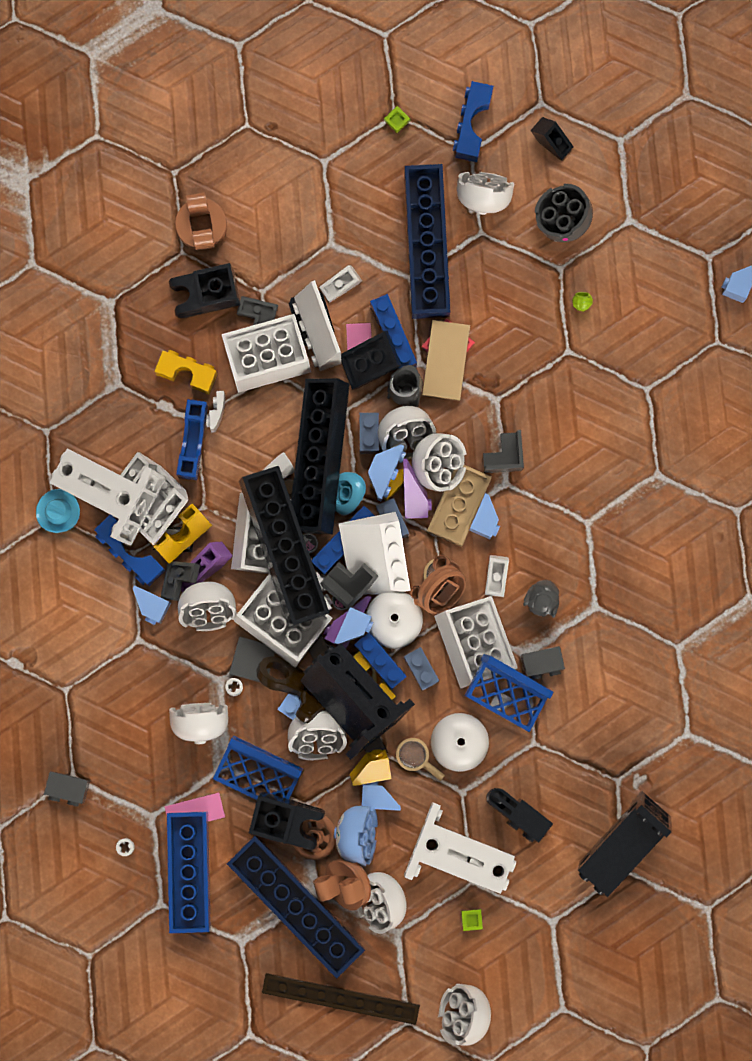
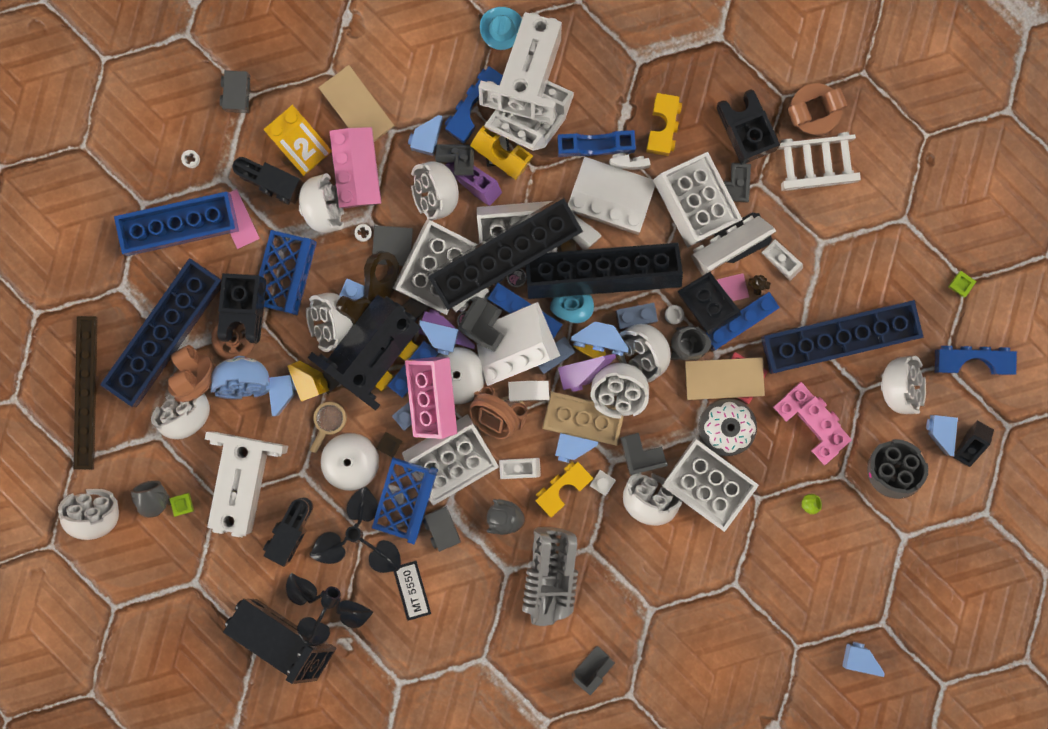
camera: 85 degrees right, 5 degrees up
none -> dark grey helmet [130,481,171,518]
none -> black brick [232,157,304,205]
none -> yellow slope [263,104,332,176]
none -> black plant [286,573,373,646]
none -> black plant [310,487,401,573]
none -> tan tile [318,65,395,142]
none -> bright pink slope [330,127,381,209]
none -> dark brown plate [376,432,403,458]
none -> sticker [394,561,431,621]
none -> bright pink slope [405,357,457,439]
none -> white slope [508,381,550,402]
none -> light grey connector [522,527,578,626]
none -> yellow arch [535,461,594,517]
none -> white slope [568,156,655,235]
none -> dark grey panel [572,646,615,696]
none -> white plate [589,470,616,496]
none -> white cylinder [623,473,682,526]
none -> white slope [662,438,759,532]
none -> white tile [665,305,684,325]
none -> cylinder [698,399,757,456]
none -> dark brown plant [748,275,771,295]
none -> bright pink bracket [773,382,852,465]
none -> white fence [777,132,861,191]
none -> light blue slope [926,415,958,456]

